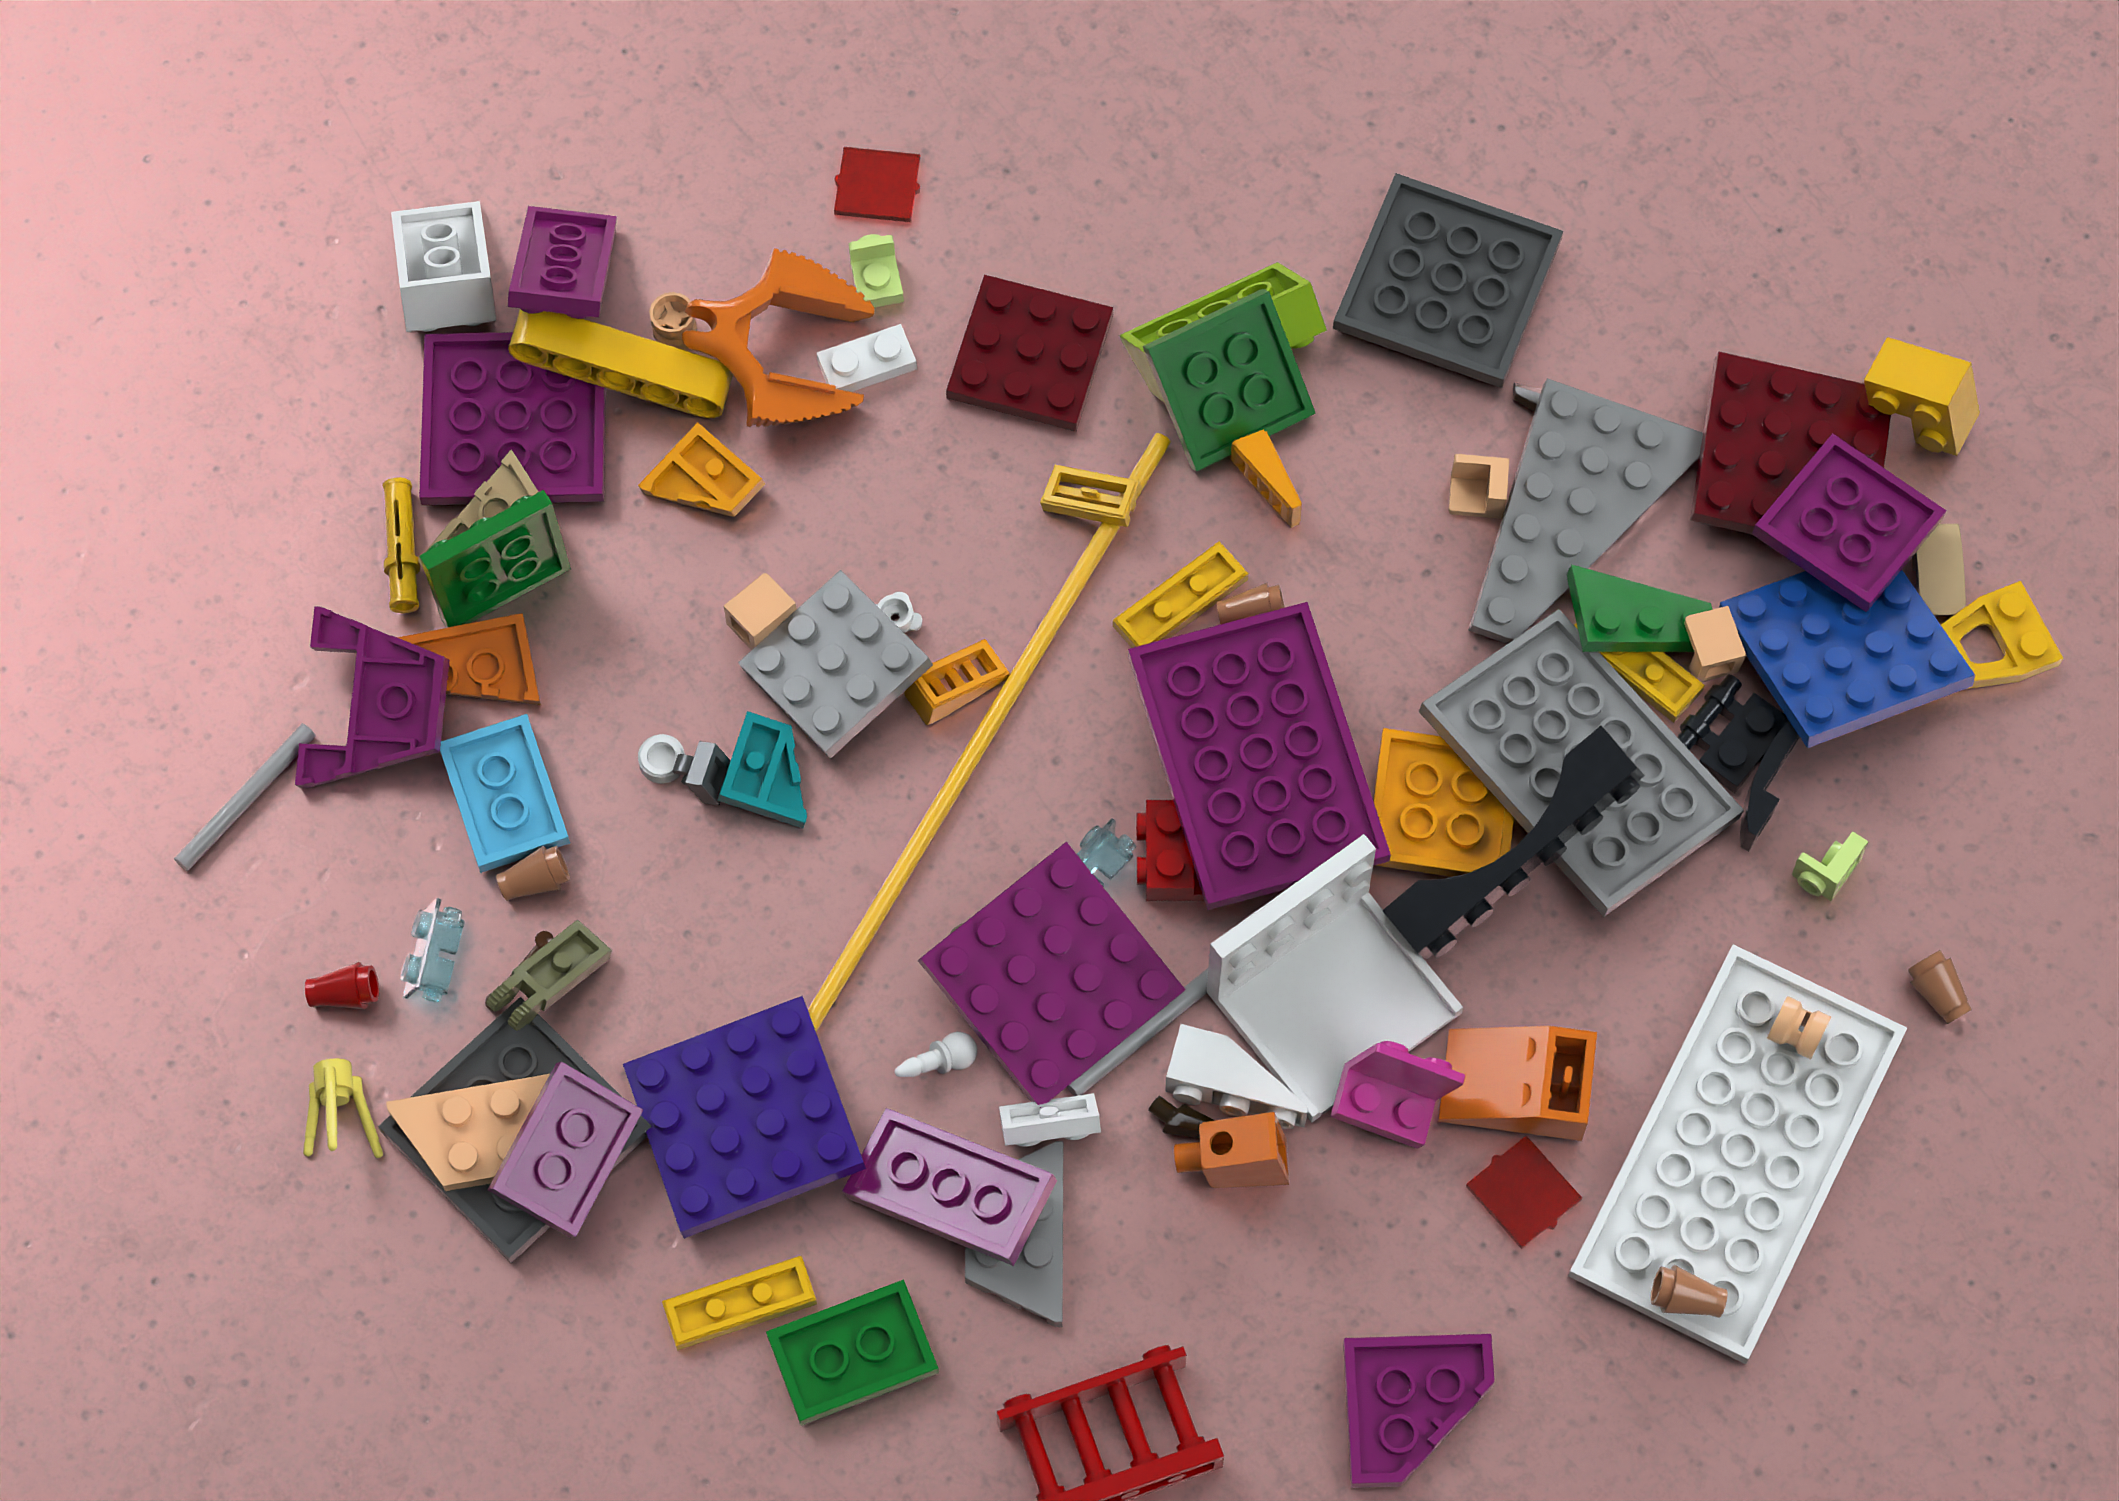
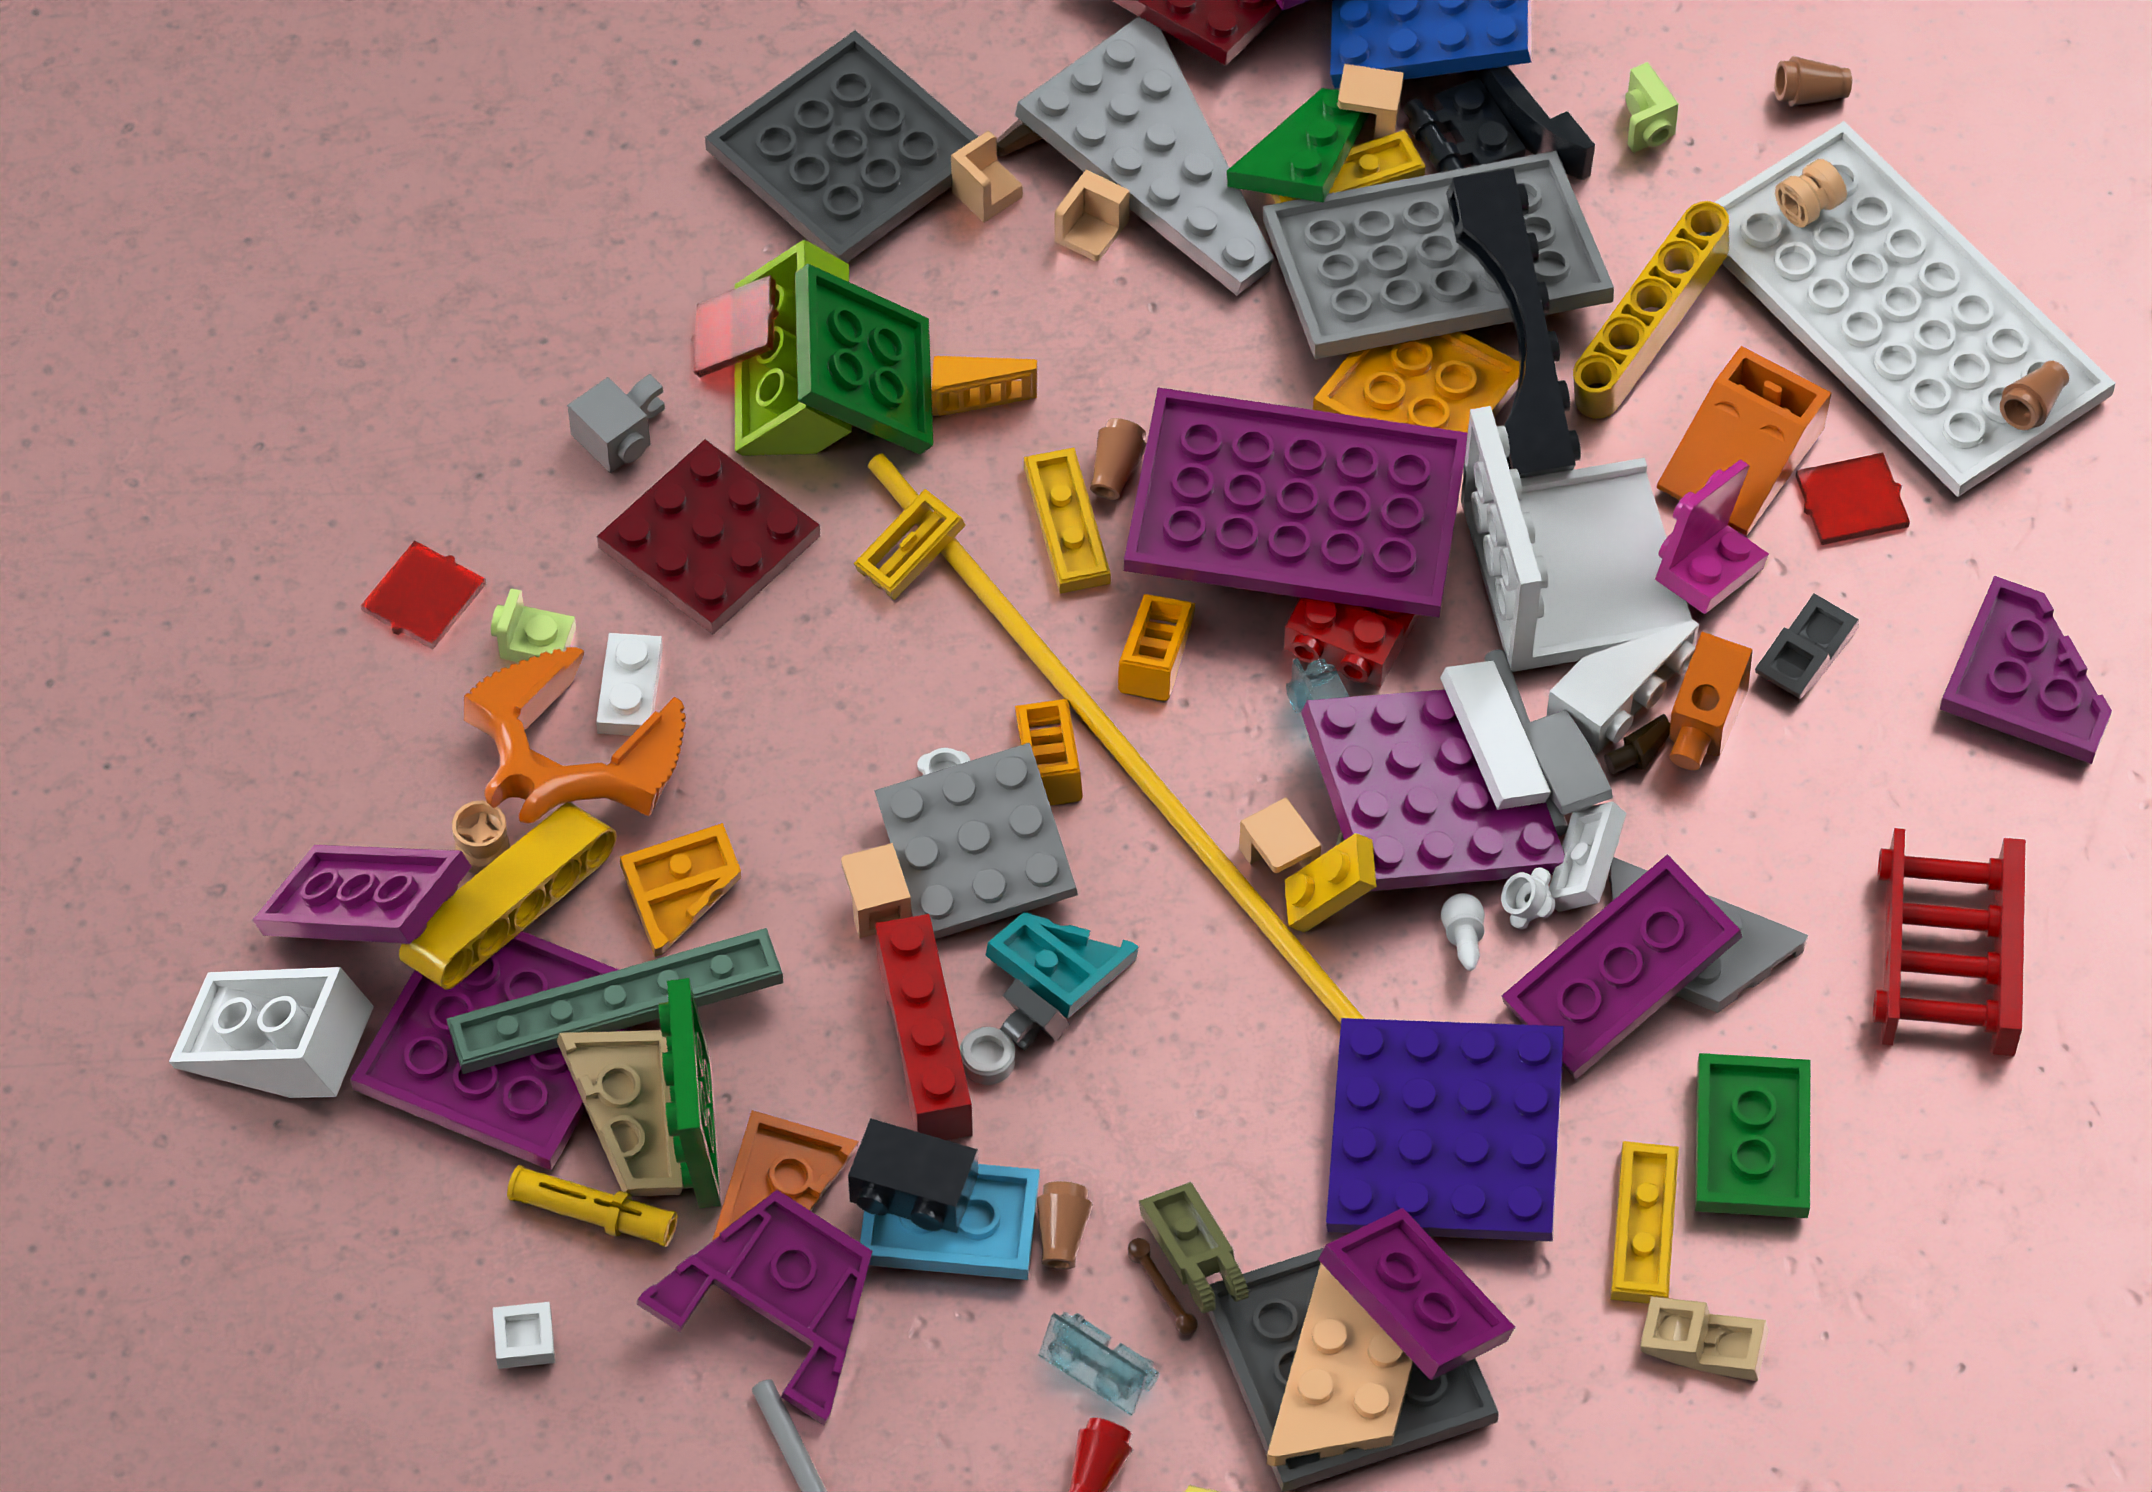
camera: 65 degrees left, 10 degrees down
none -> sand green tile [447,928,783,1074]
none -> white plate [493,1302,555,1369]
none -> light grey brick [567,374,665,473]
none -> clear red piece [691,275,779,378]
none -> black brick [848,1118,978,1233]
none -> red arch [875,914,973,1141]
none -> light nougat panel [951,131,1023,223]
none -> light orange slope [1118,594,1196,701]
none -> light nougat panel [1239,797,1321,873]
none -> yellow plate [1285,833,1376,933]
none -> white tile [1440,660,1551,810]
none -> white plate [1501,867,1555,929]
none -> light grey slope [1522,710,1613,815]
none -> yellow beam [1573,201,1729,419]
none -> tan slope [1640,1297,1769,1381]
none -> dark grey slope [1755,593,1859,699]

